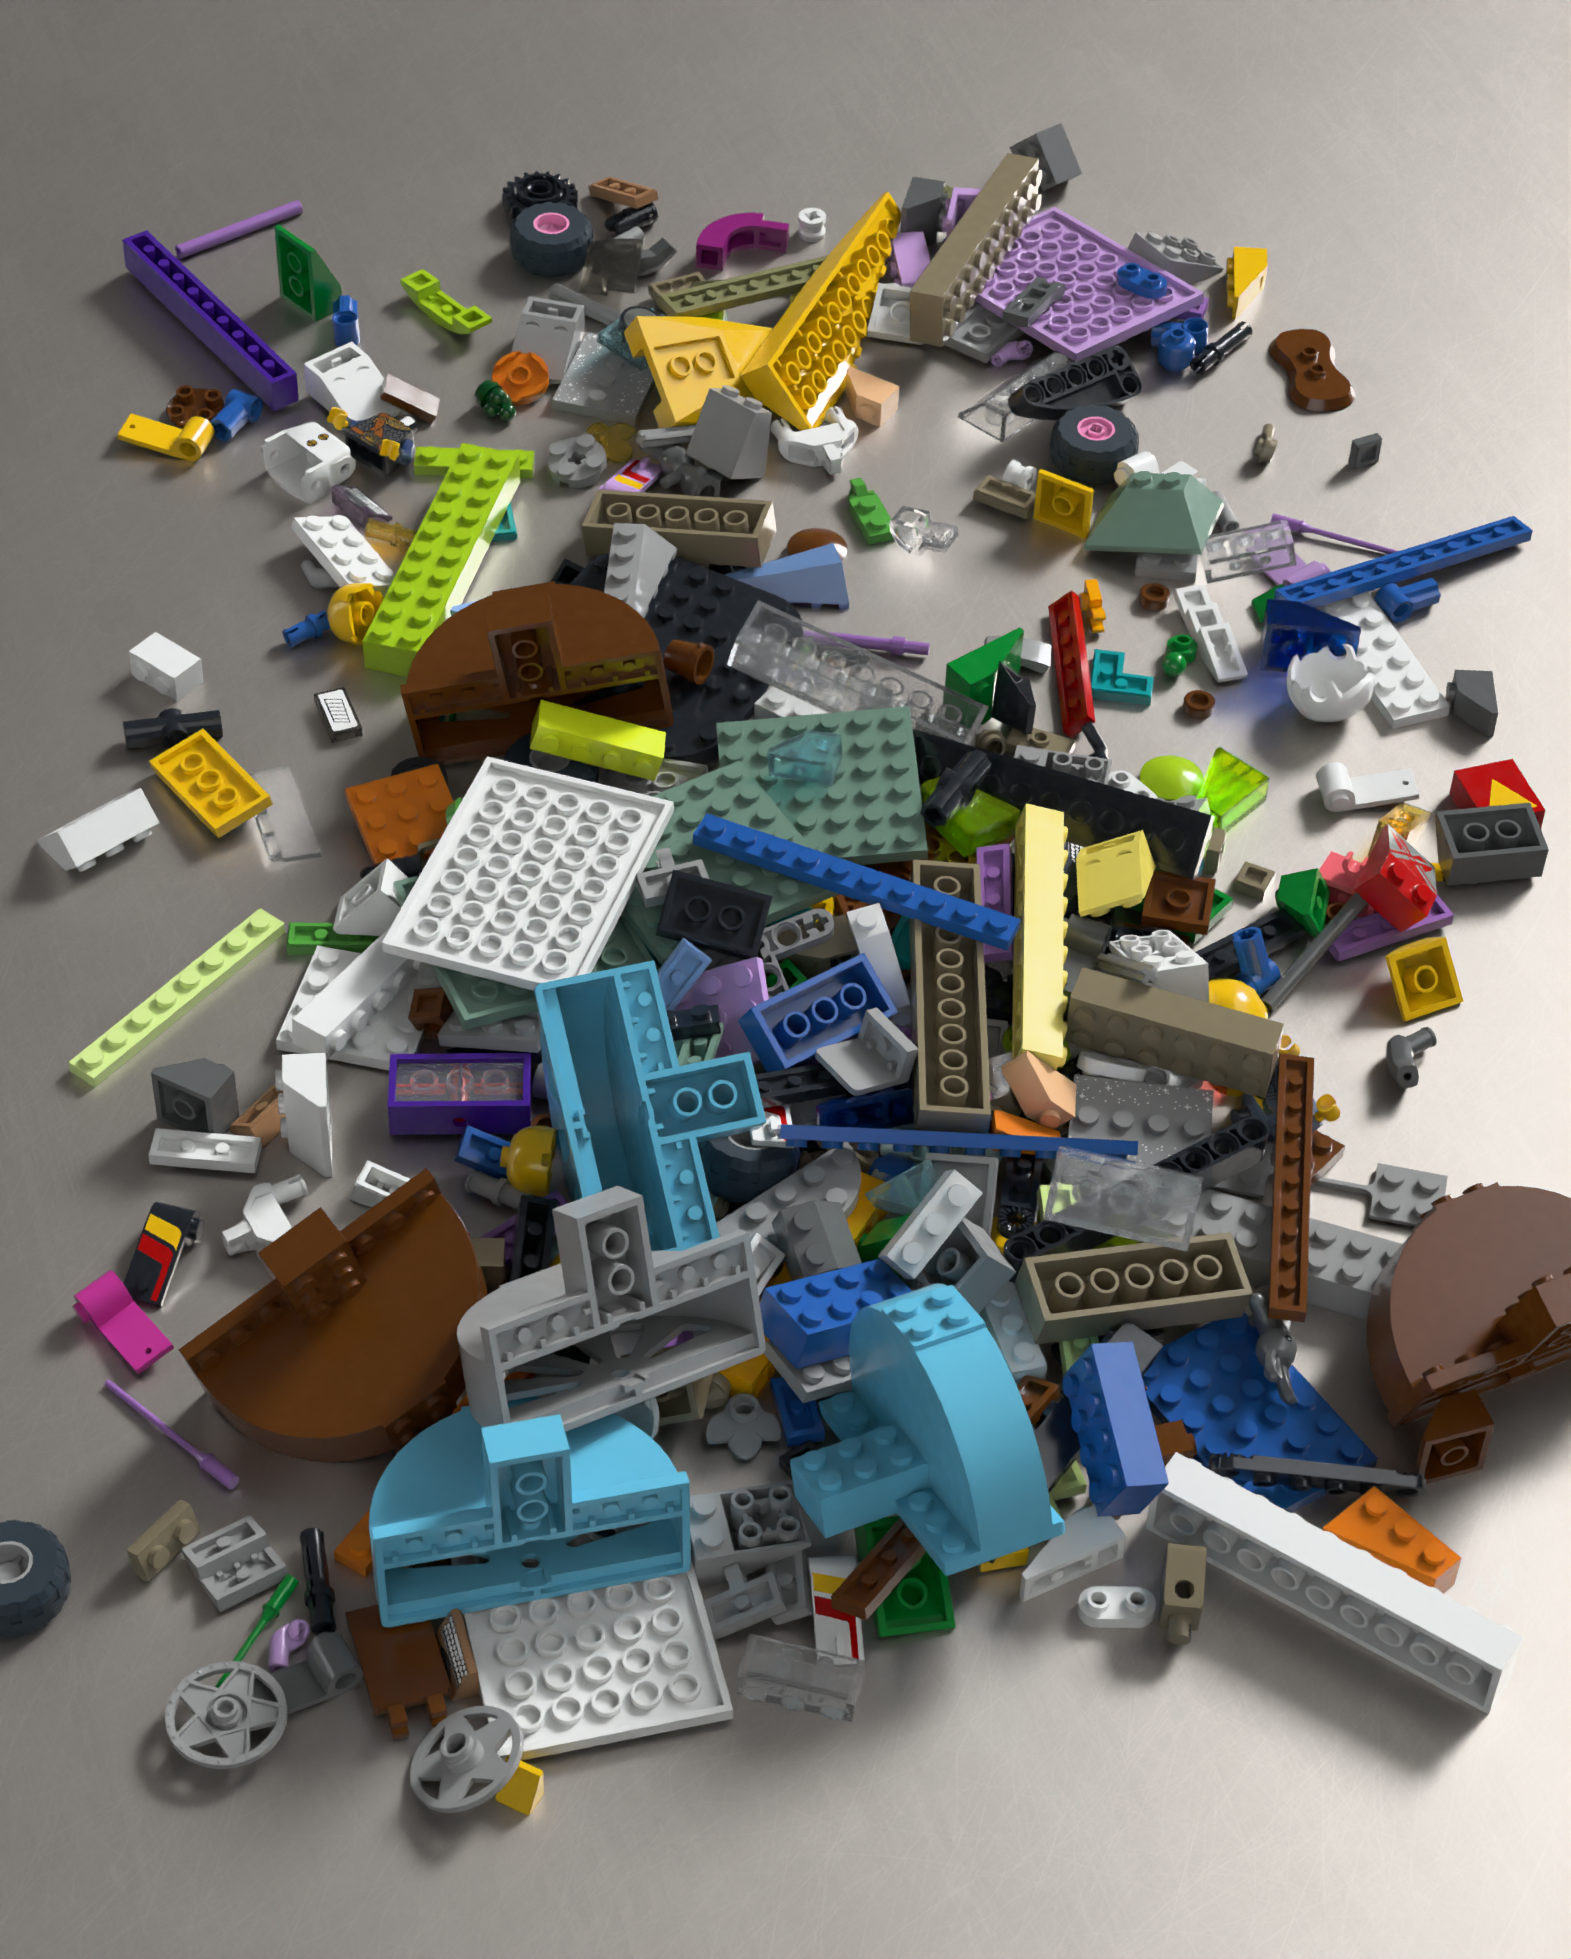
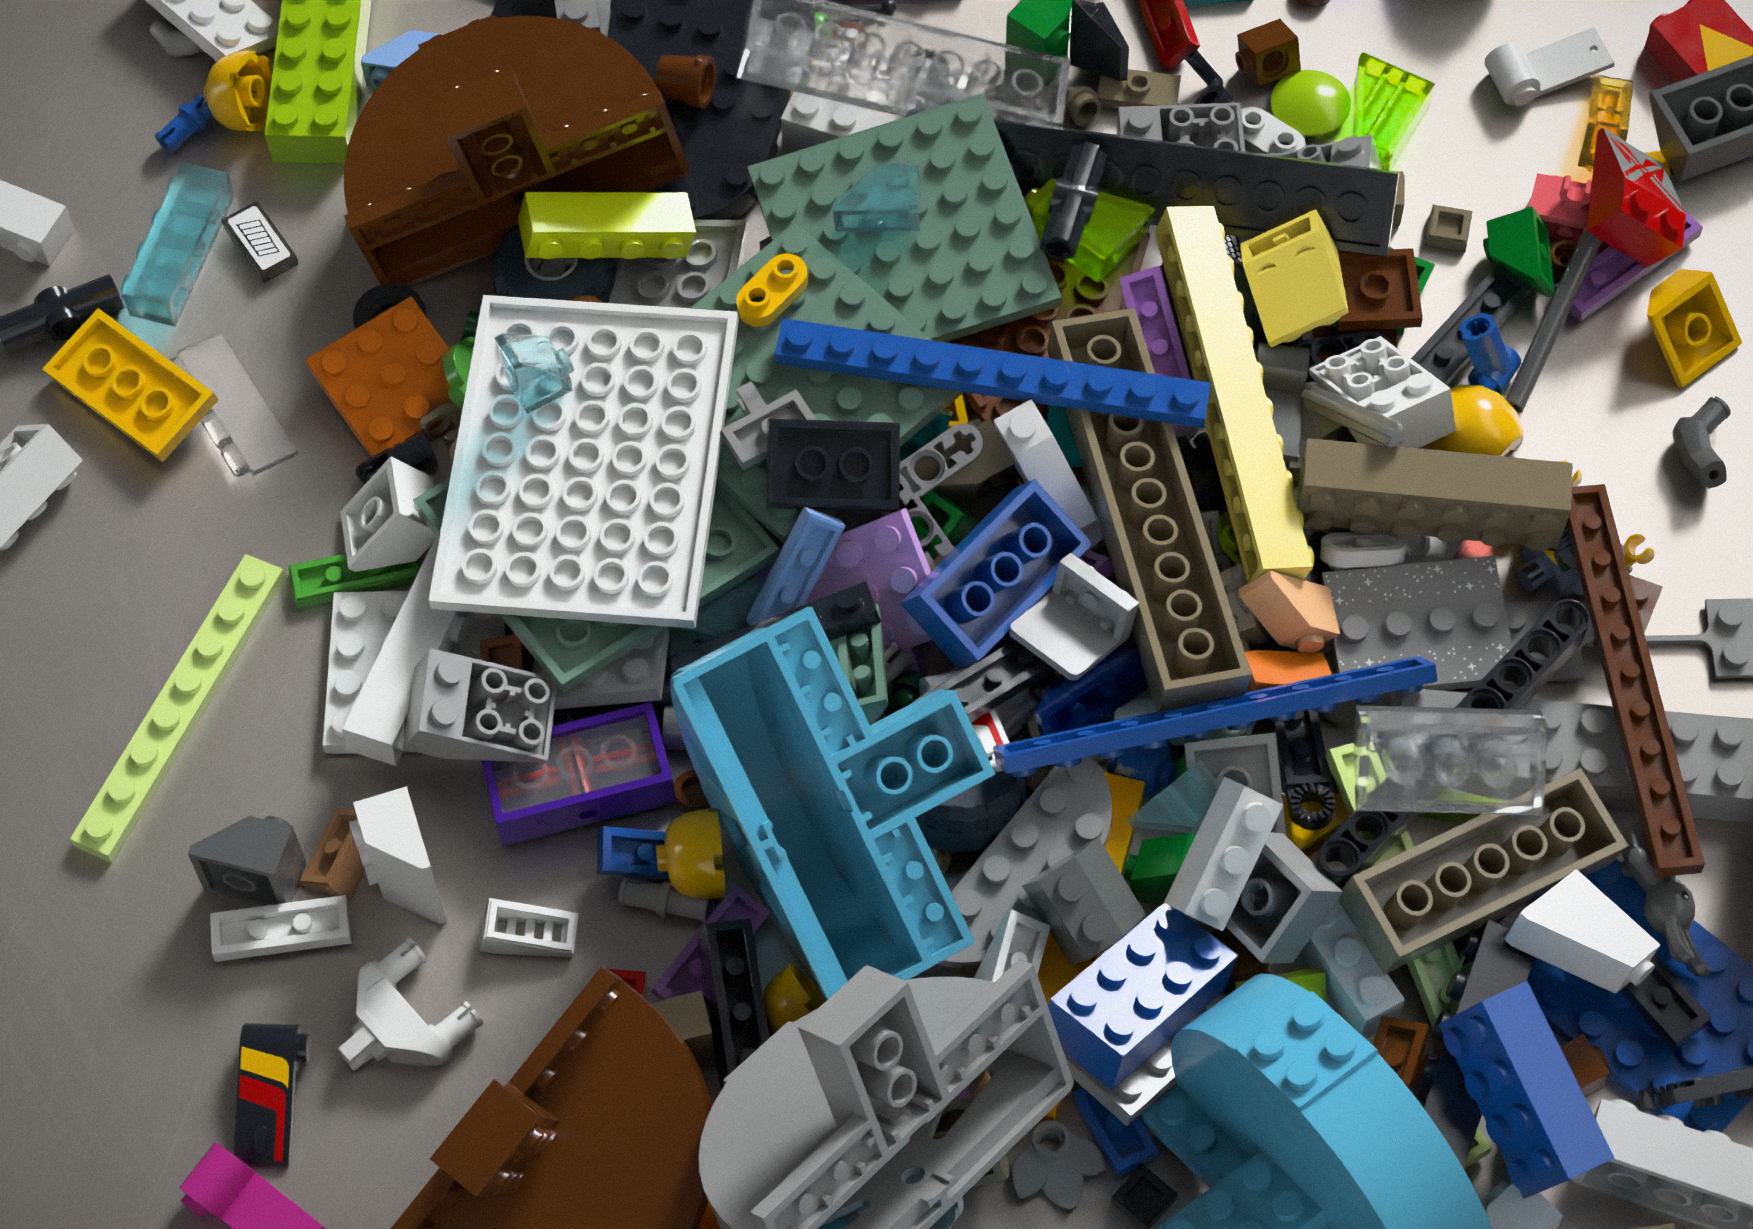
camera: 10 degrees left, 15 degrees up
none -> clear light blue brick [121,162,235,327]
none -> light grey slope [403,648,557,763]
none -> clear light blue slope [494,333,574,414]
none -> yellow plate [736,254,808,327]
none -> reddish brown brick [1235,18,1301,87]
none -> white slope [1504,870,1660,994]
none -> black plate [1620,954,1712,1050]

